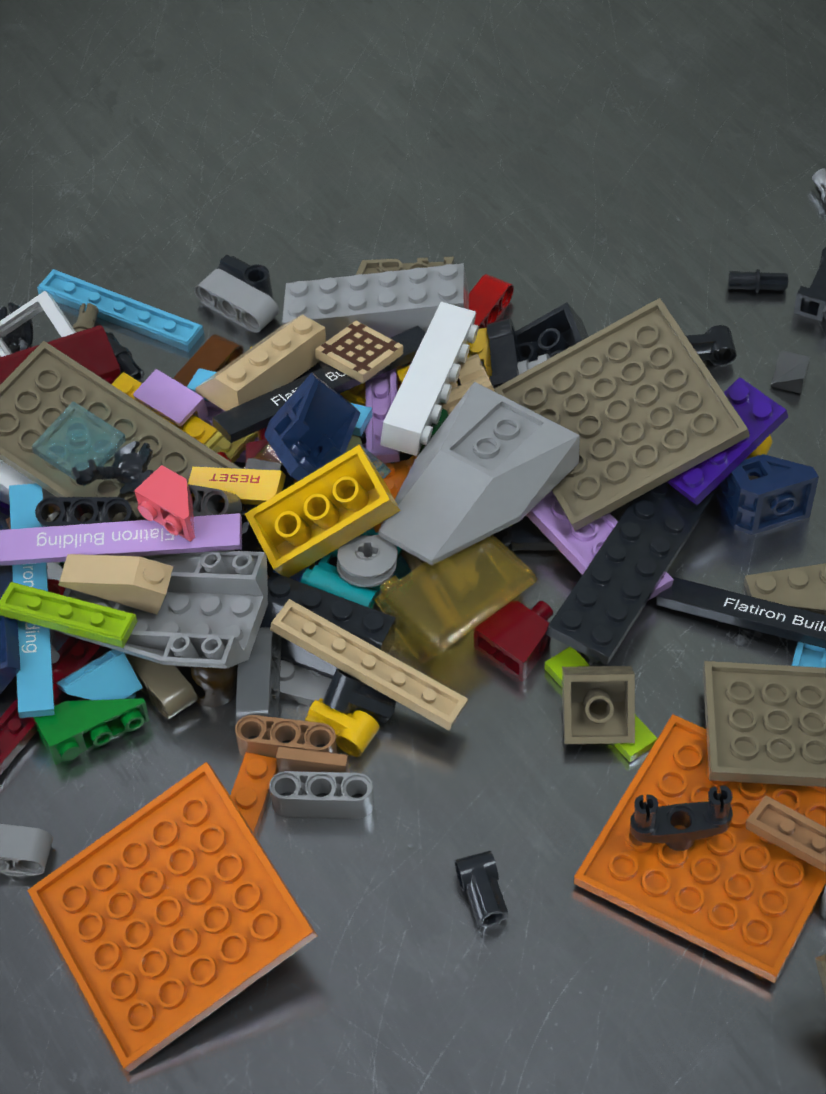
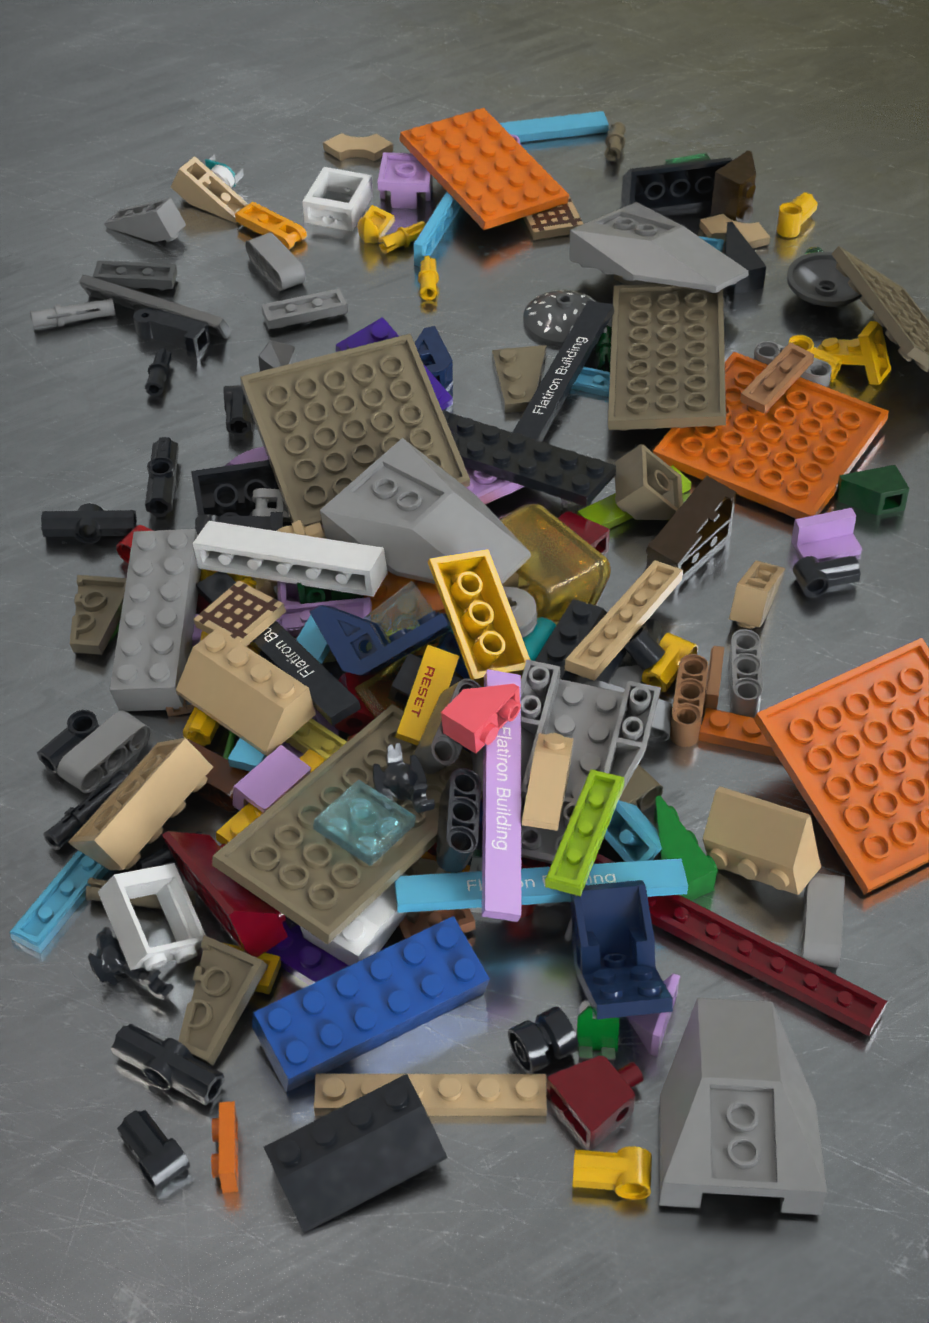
camera: 90 degrees left, 5 degrees down
black connector [630,786,733,851] -> none
none -> black piece [41,503,137,544]
none -> black pin [43,770,128,850]
none -> tan slope [69,738,213,870]
none -> black piece [145,437,179,517]
none -> dark brown wedge [646,475,736,579]
none -> tan slope [703,786,821,895]
none -> tan slope [729,561,786,629]
none -> lavender panel [791,508,862,562]
none -> dark green slope [835,465,910,516]

